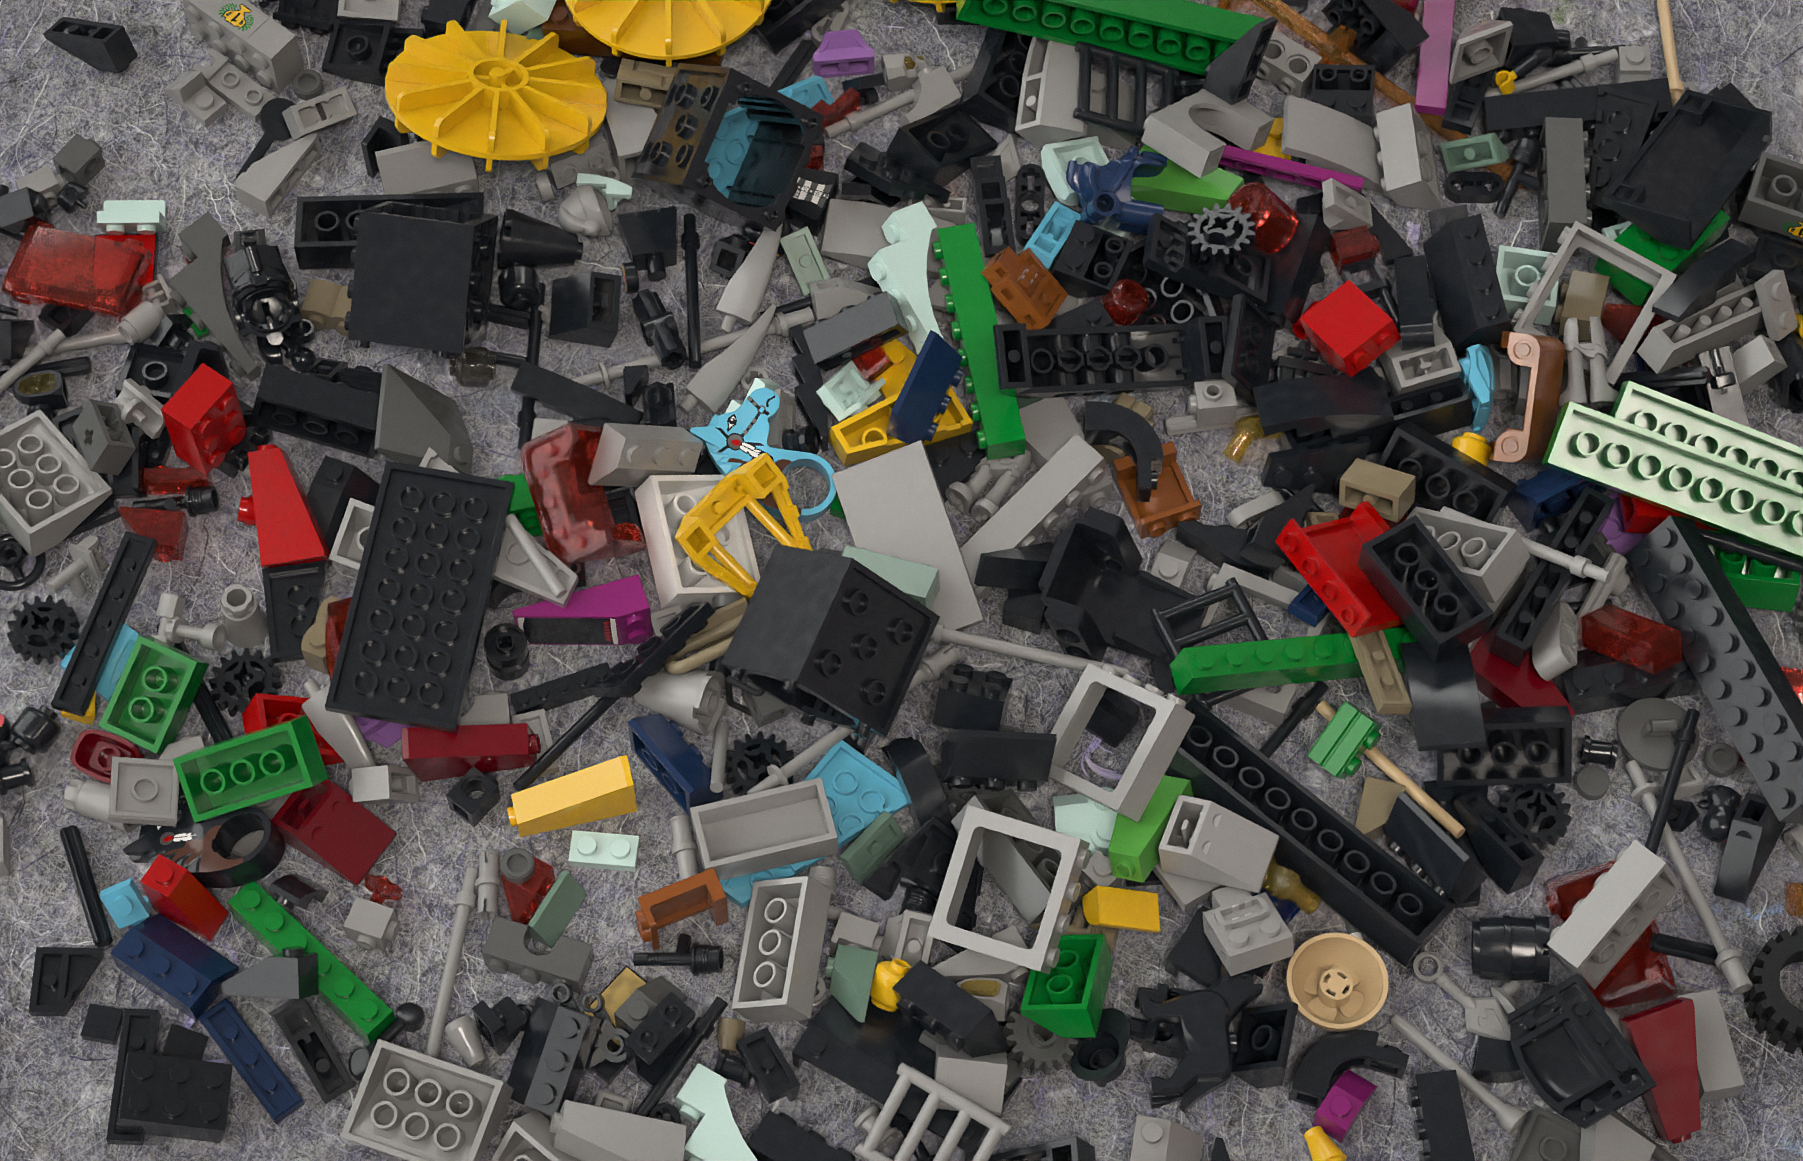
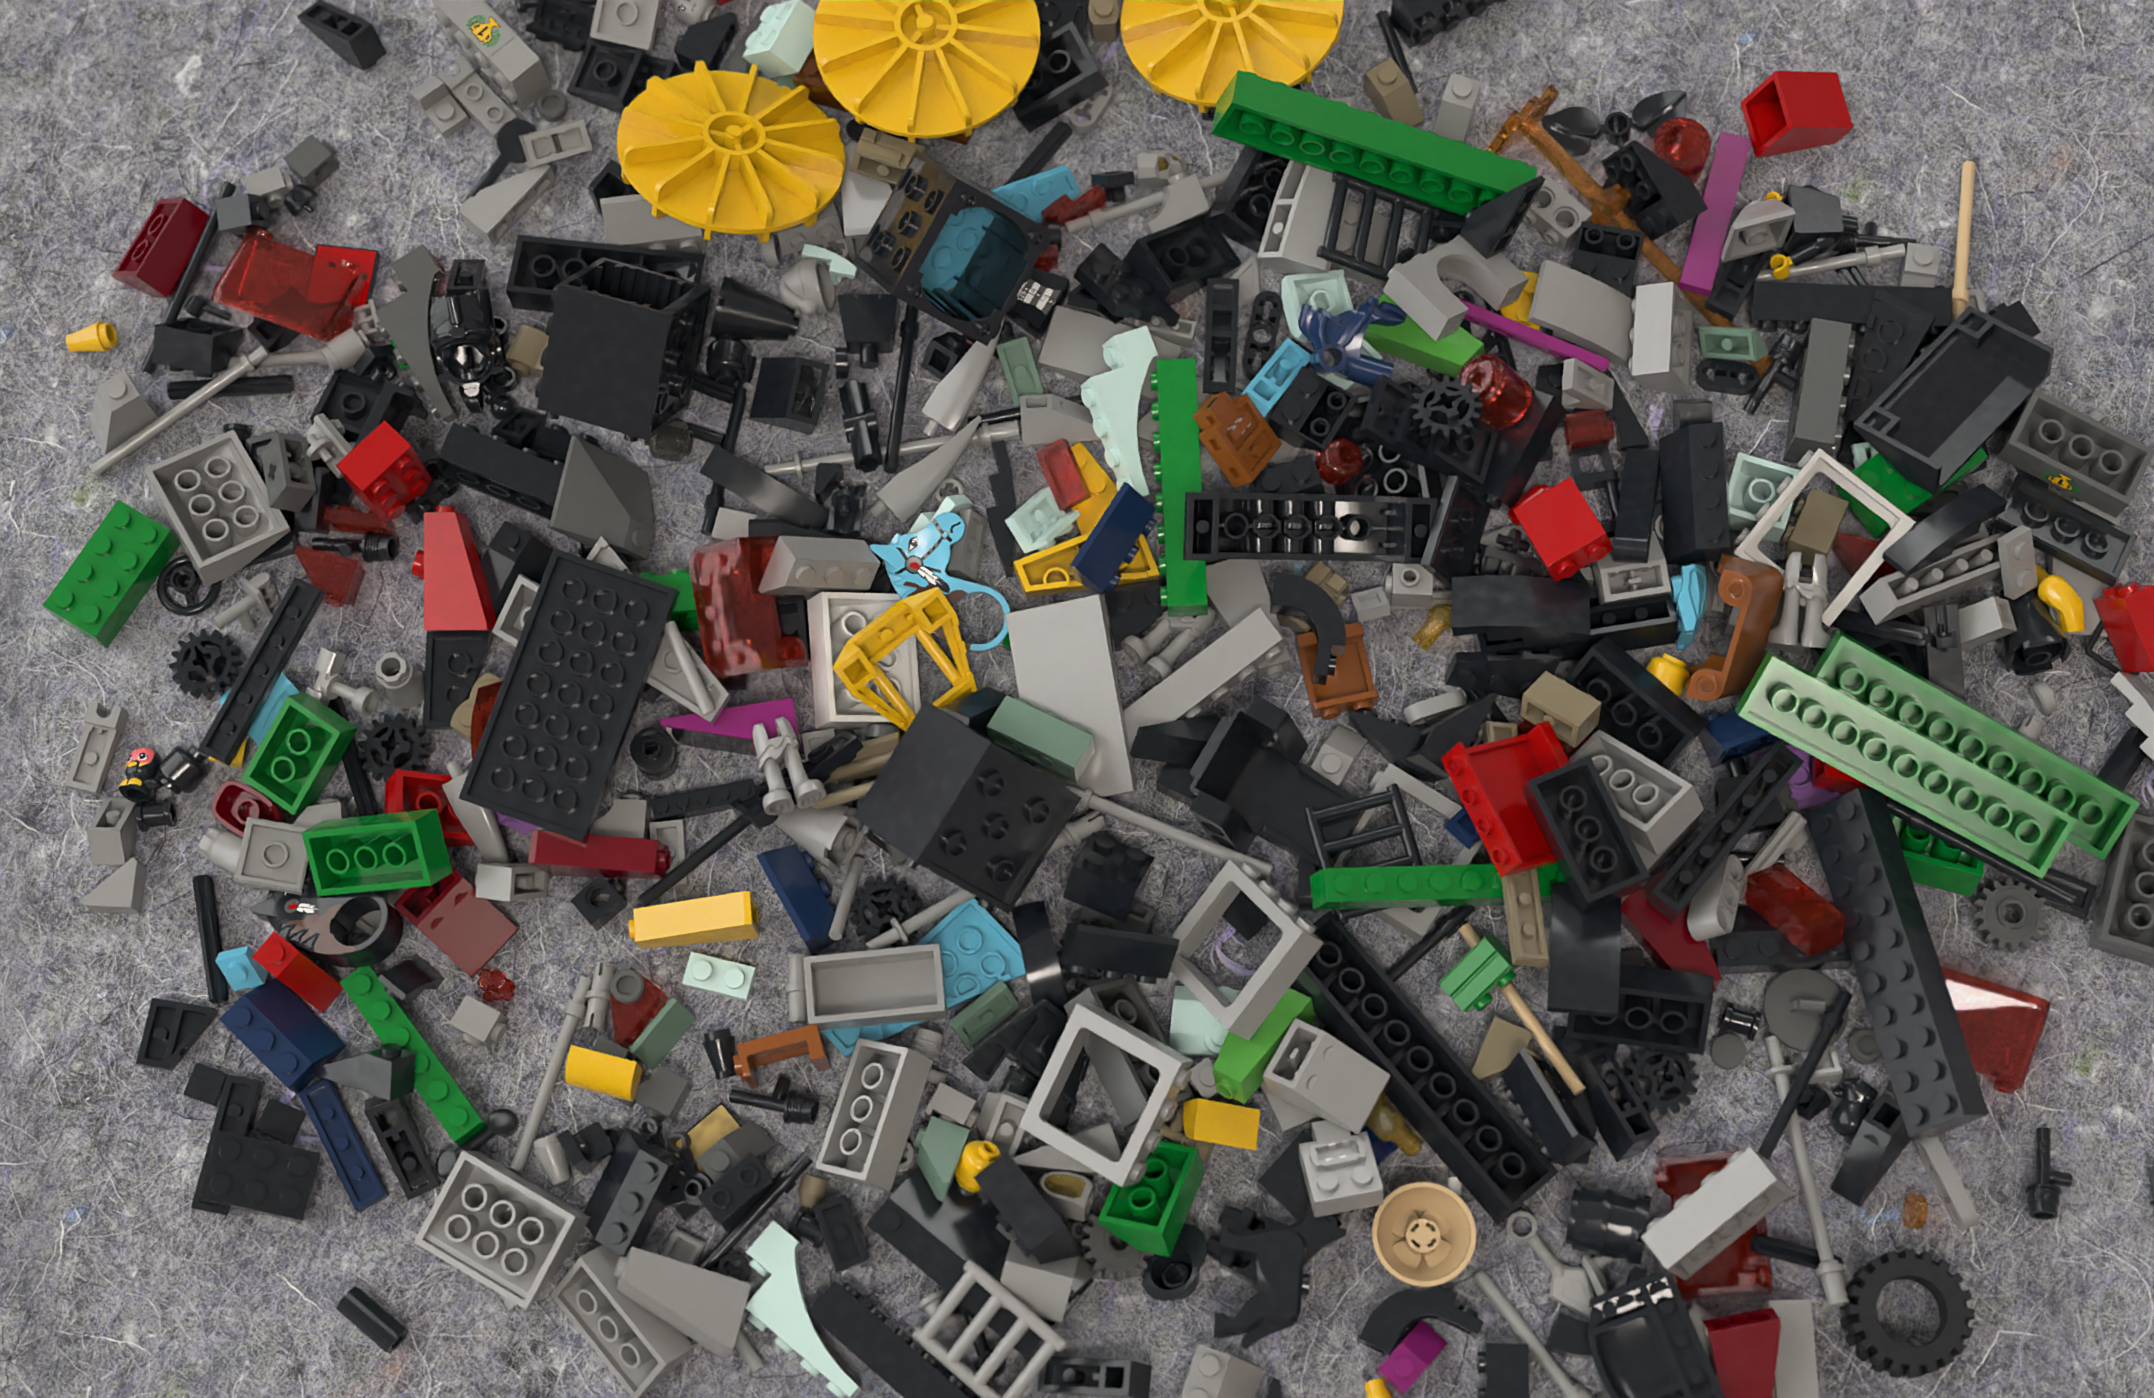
camera: 15 degrees right, 10 degrees up
black rock [12,370,69,409] -> none
light aqua bracket [97,200,167,235] -> none
black wheel [782,425,819,455] -> none
brick [803,291,909,372] -> none
medium lavender slope [813,29,874,78] -> none
black slope [1231,1002,1298,1089] -> none
light grey bar [1440,506,1613,584] -> none
none -> yellow brick [565,1045,643,1102]
none -> black cone [702,1028,736,1080]
none -> light grey piece [753,717,826,815]
none -> light grey plate [1350,586,1391,623]

